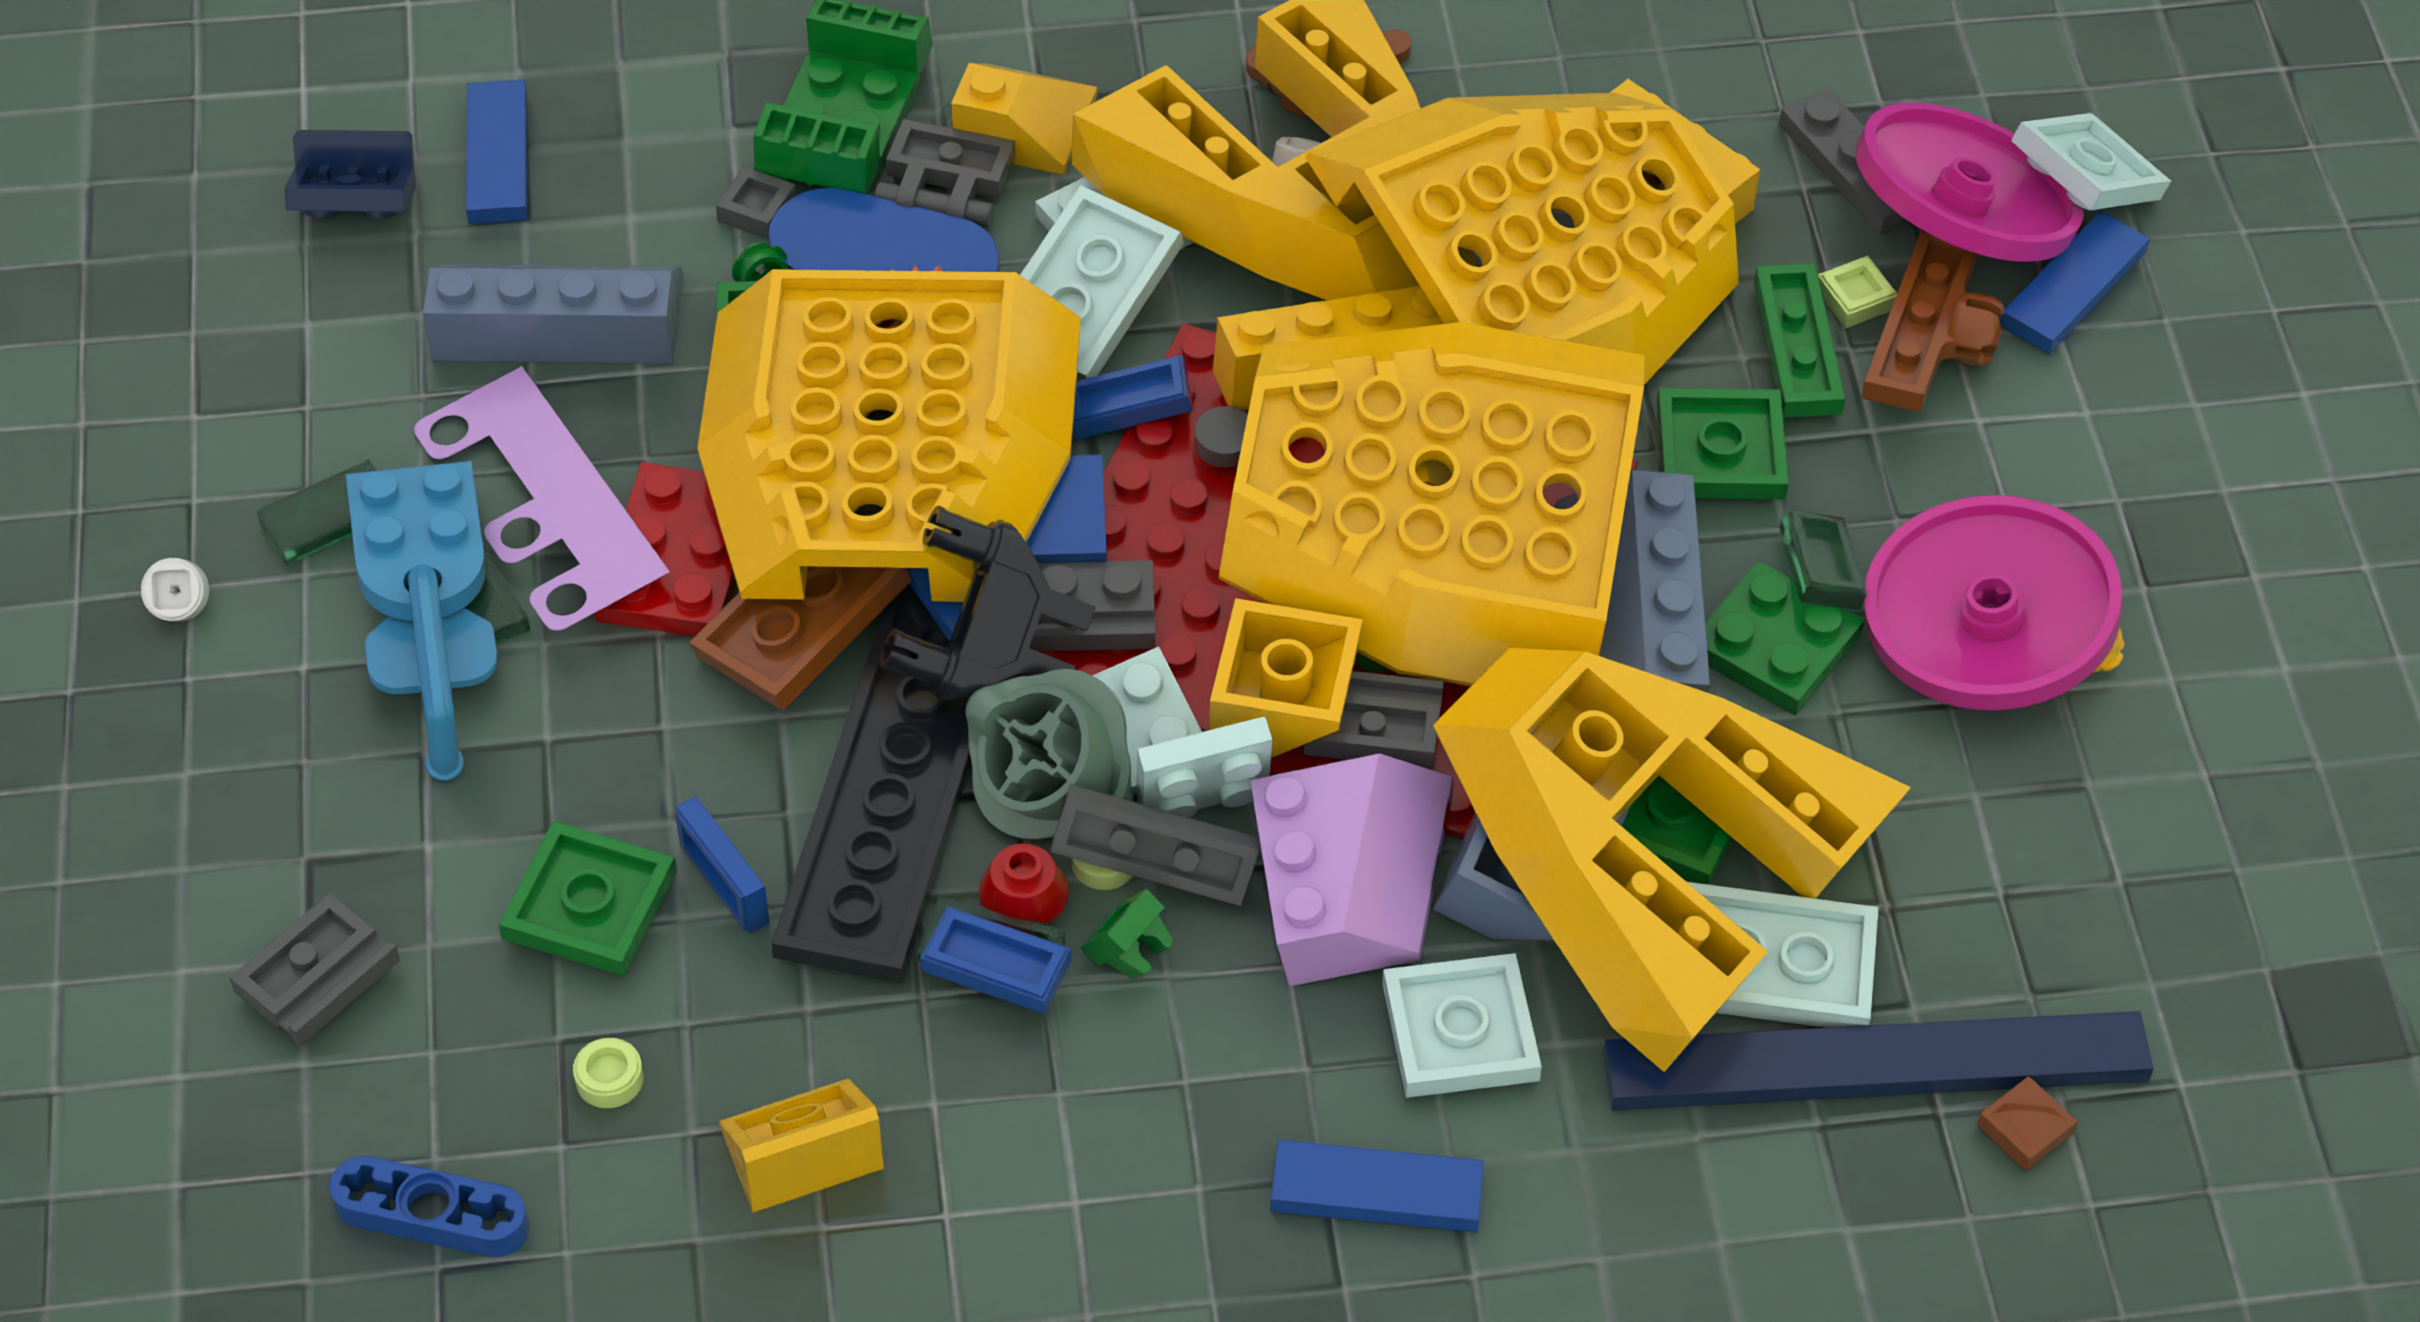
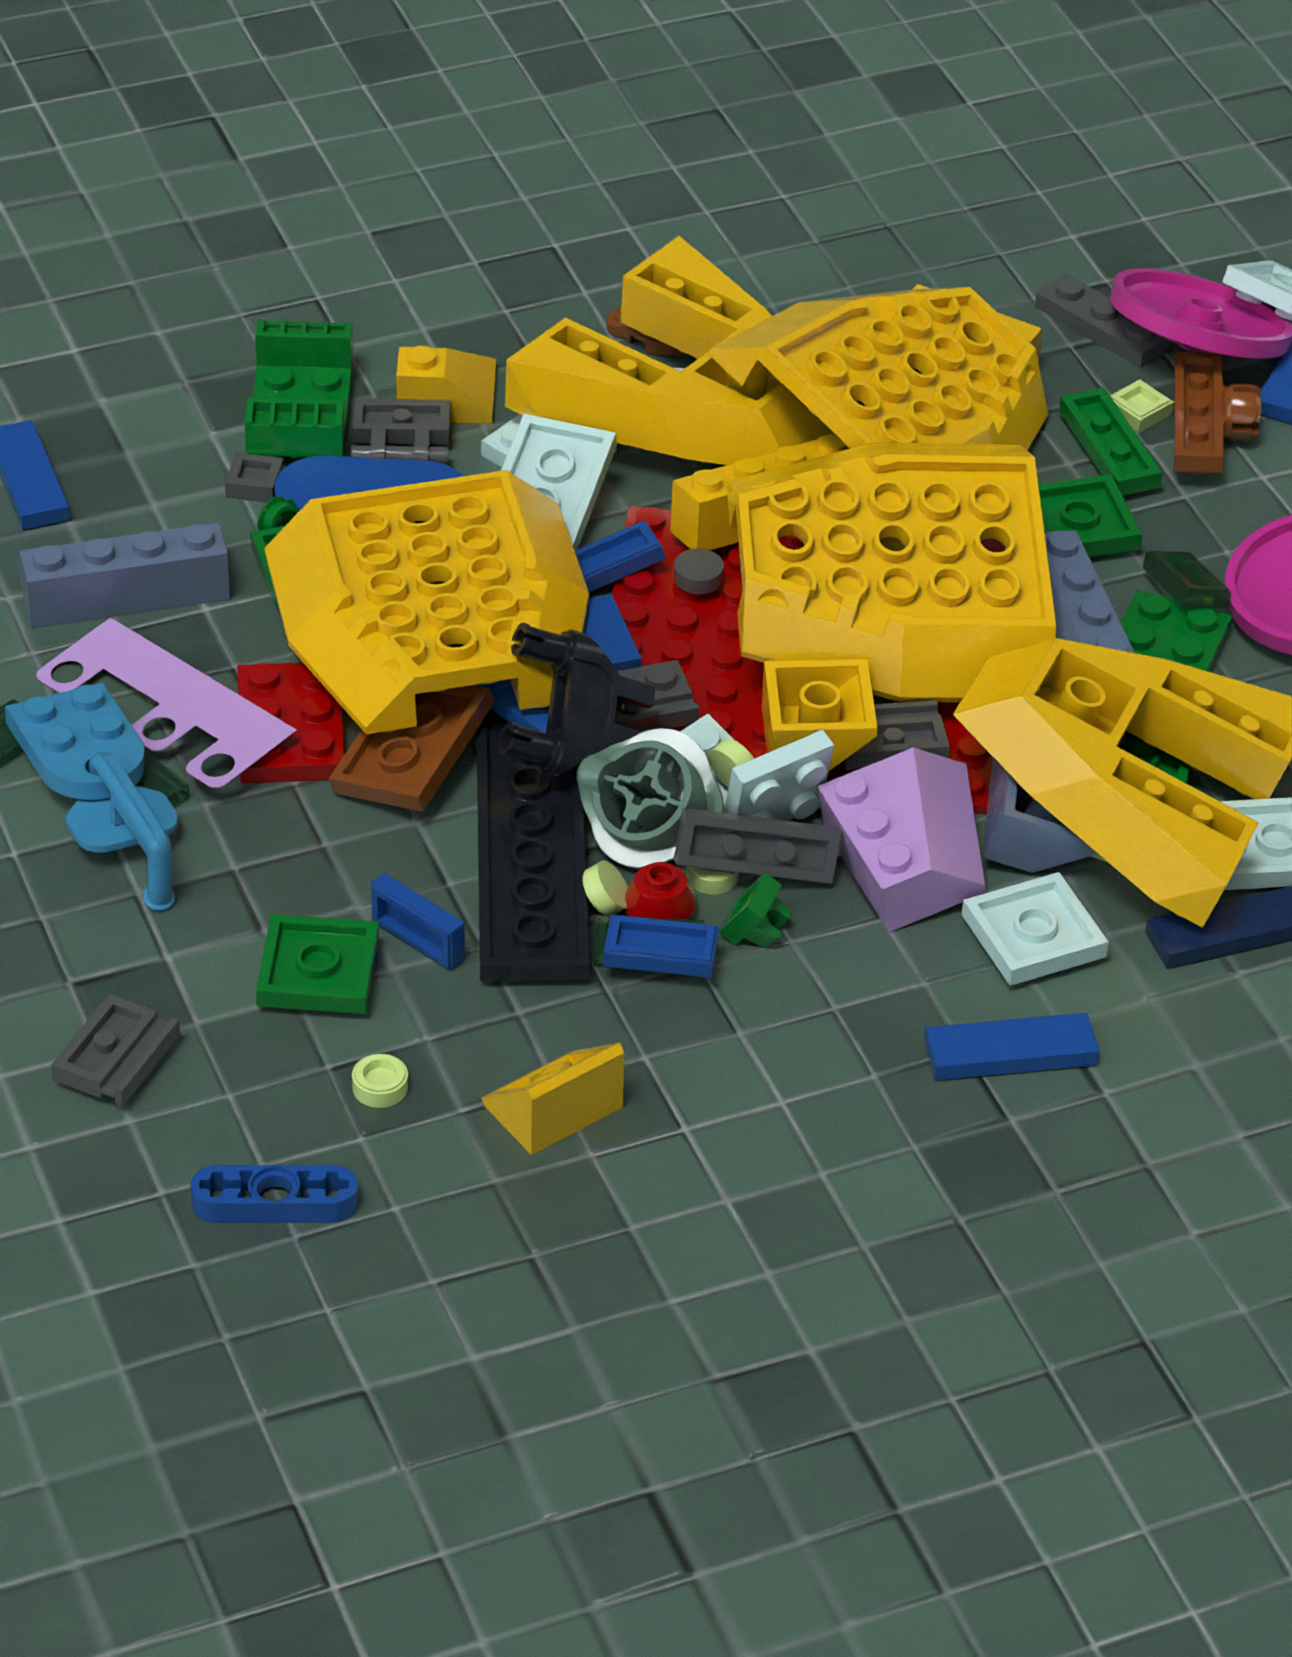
camera: 15 degrees left, 10 degrees down
none -> yellowish green tile [583,860,628,917]
none -> yellowish green tile [708,739,754,788]

